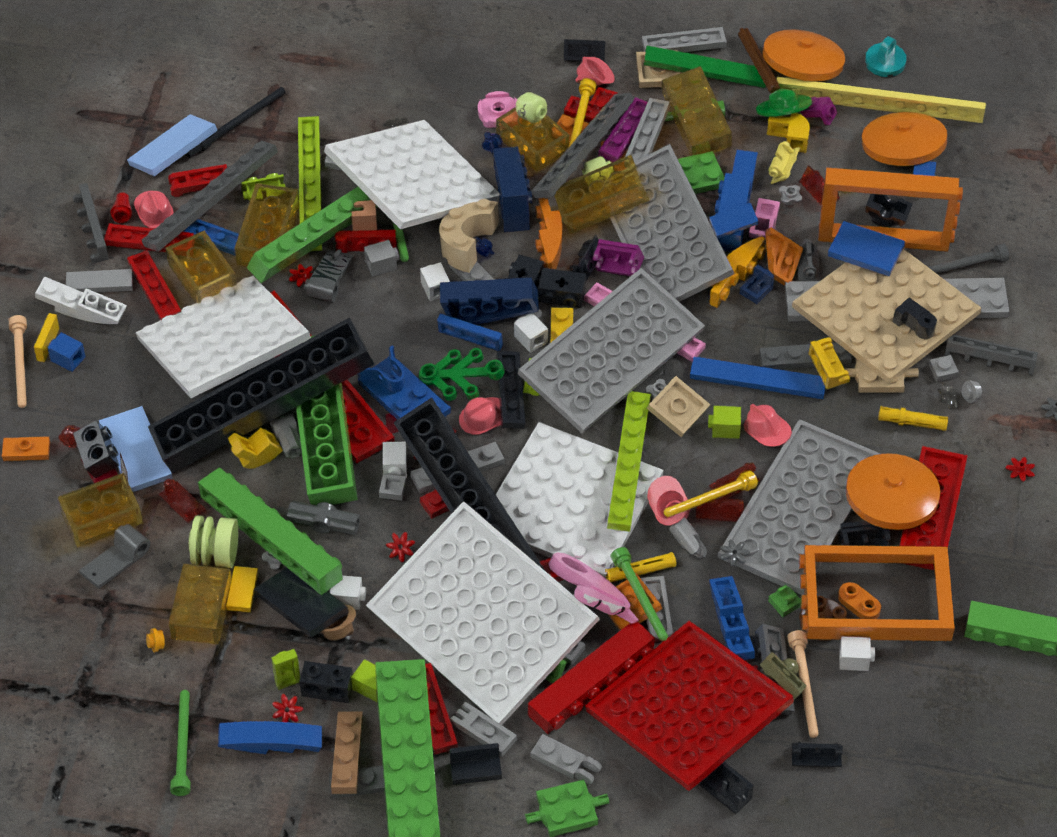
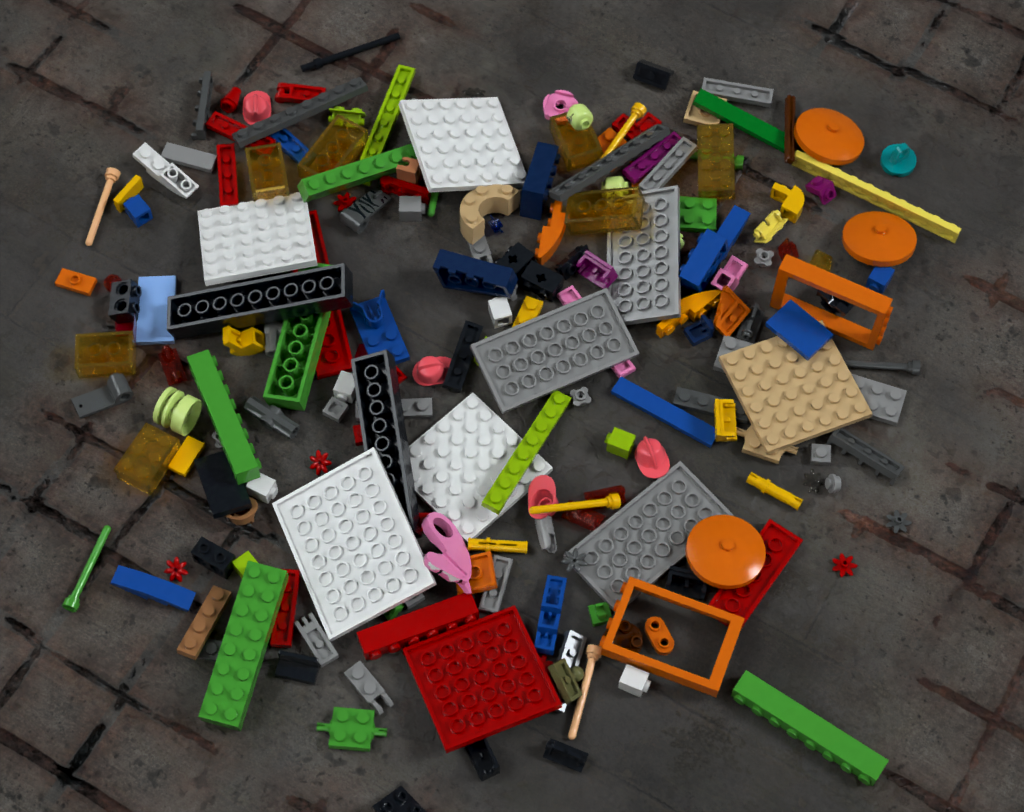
camera: 20 degrees right, 10 degrees up
light blue tile [127,114,217,176] -> none
light orange plate [146,628,165,652] -> none
lime plate [271,649,300,690] -> none
green plant [419,348,505,401] -> none
white brick [420,262,450,301] -> none
blue tile [437,314,503,351] -> none
clear blue plate [482,131,503,154] -> none
coral piece [575,57,615,87] -> none
bright green piece [610,547,668,641] -> none
tan plate [647,376,710,437] -> none
blue tile [709,203,758,239] -> none
green hat [756,88,812,117] -> none
black leg [893,297,937,339] -> none

